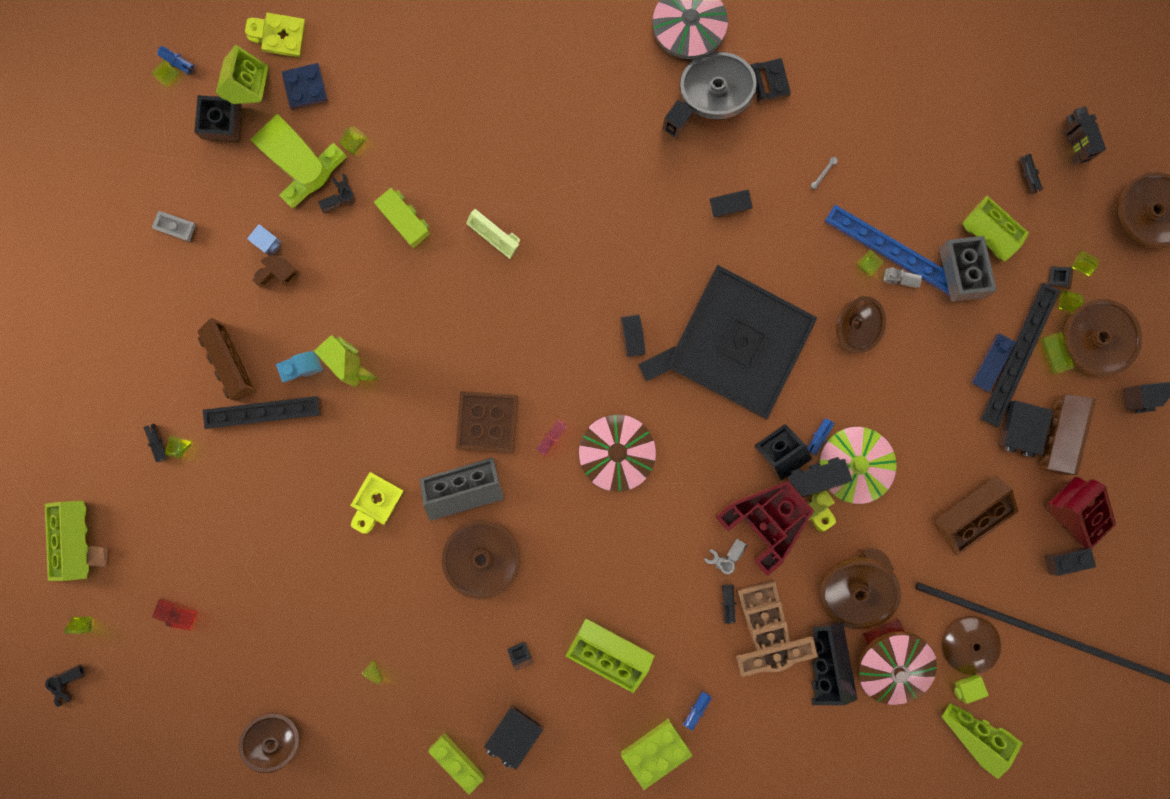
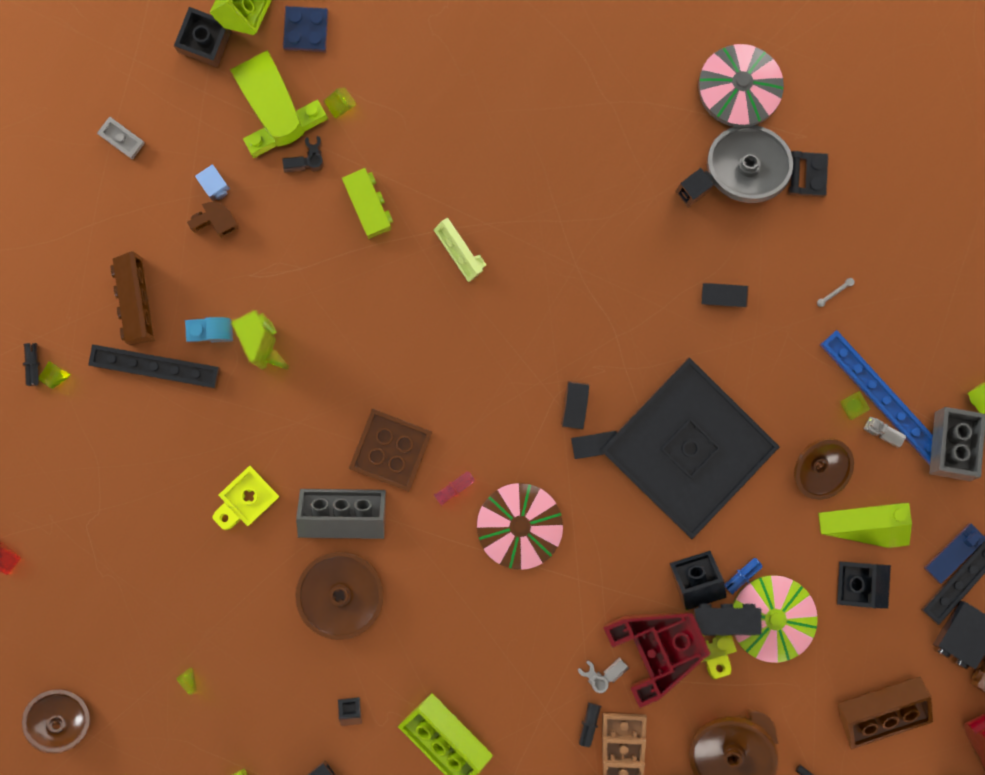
camera: 15 degrees right, 0 degrees up
none -> lime wedge [818,503,912,548]
none -> black slope [837,561,891,609]

